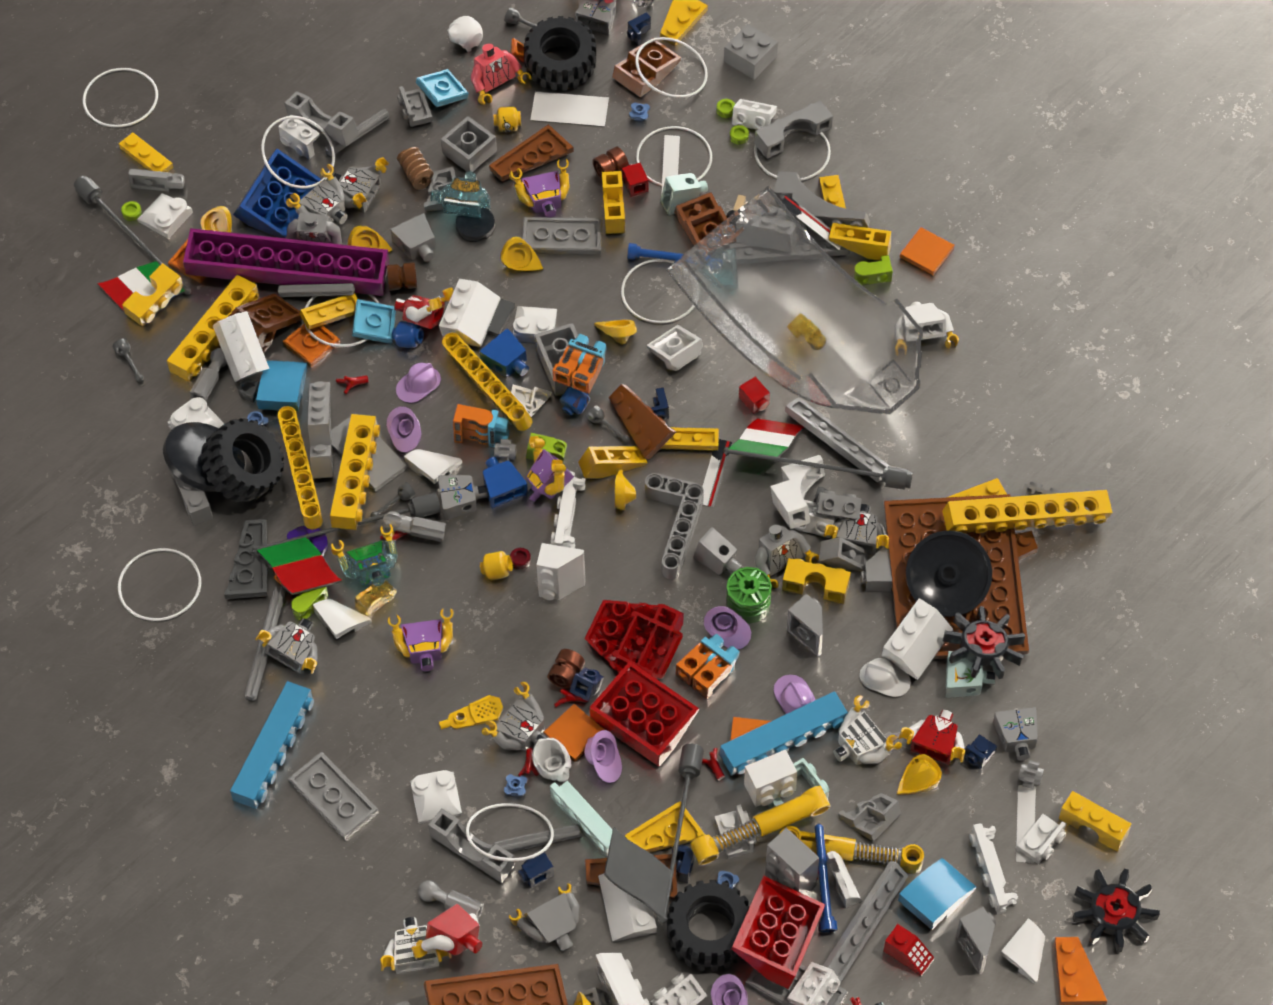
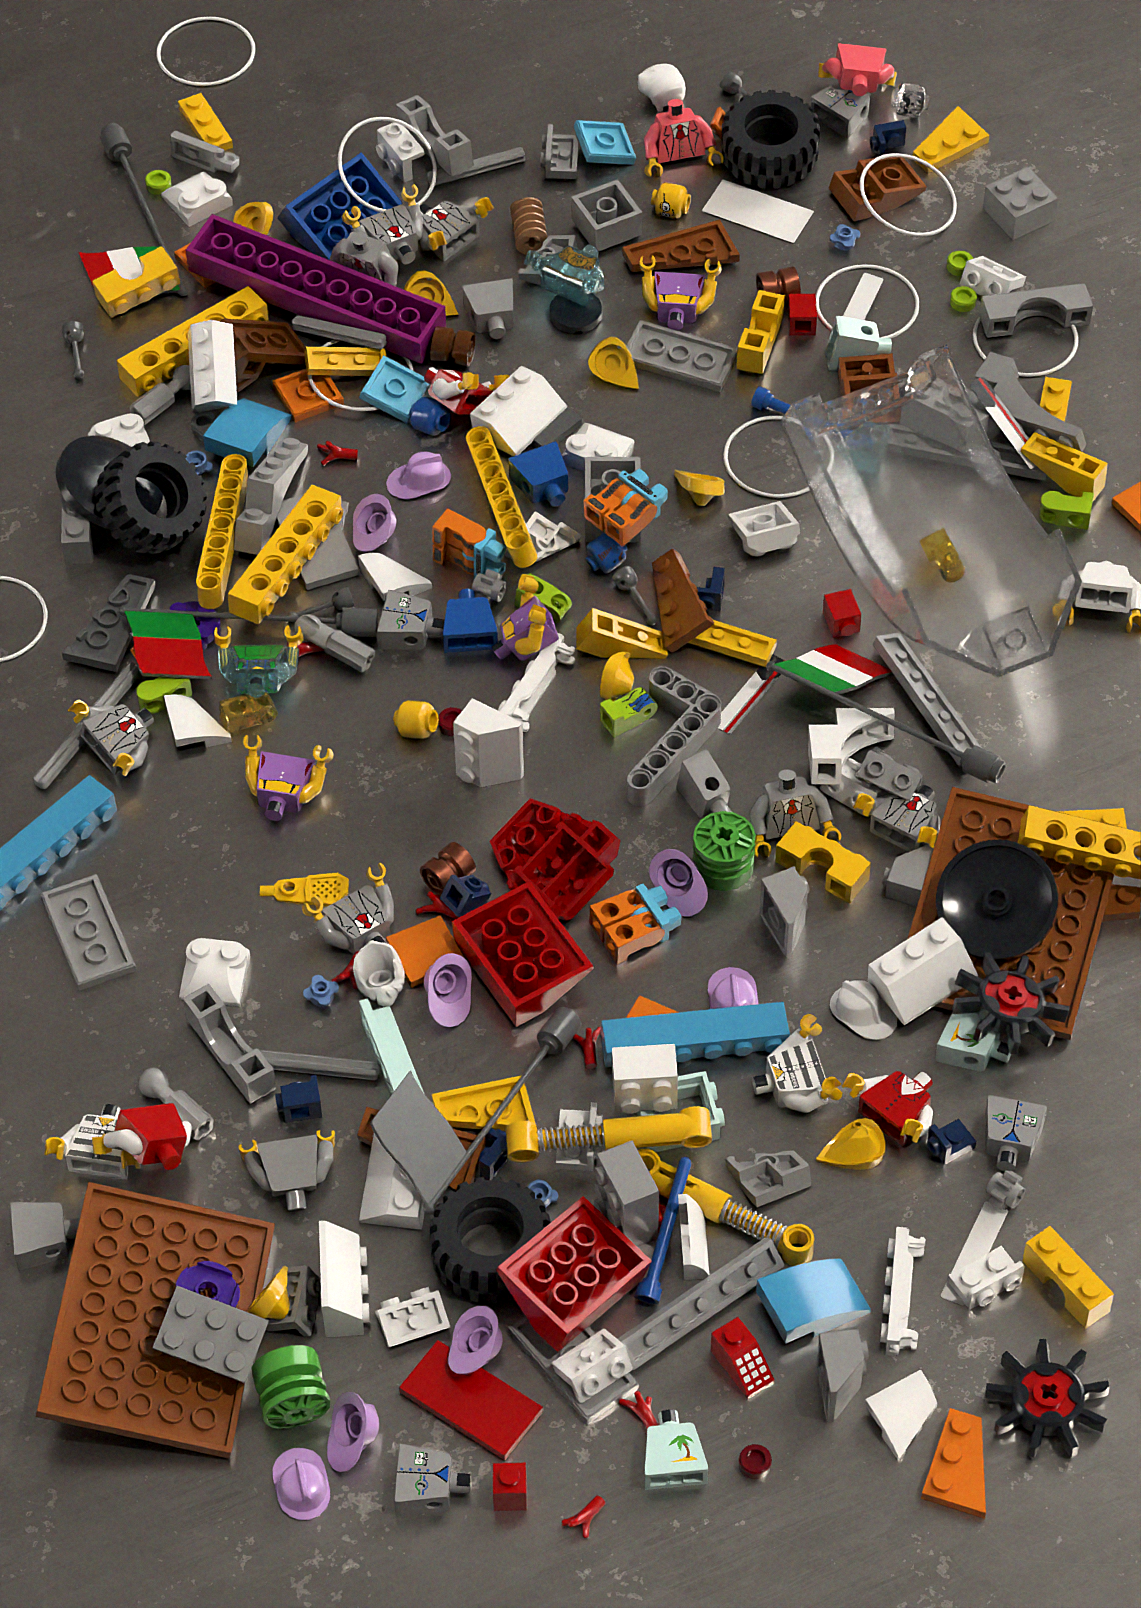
camera: 20 degrees right, 5 degrees down
white piece [466,803,554,862] -> none
light grey slope [819,537,868,571] -> none
none -> lime leg [600,687,658,738]

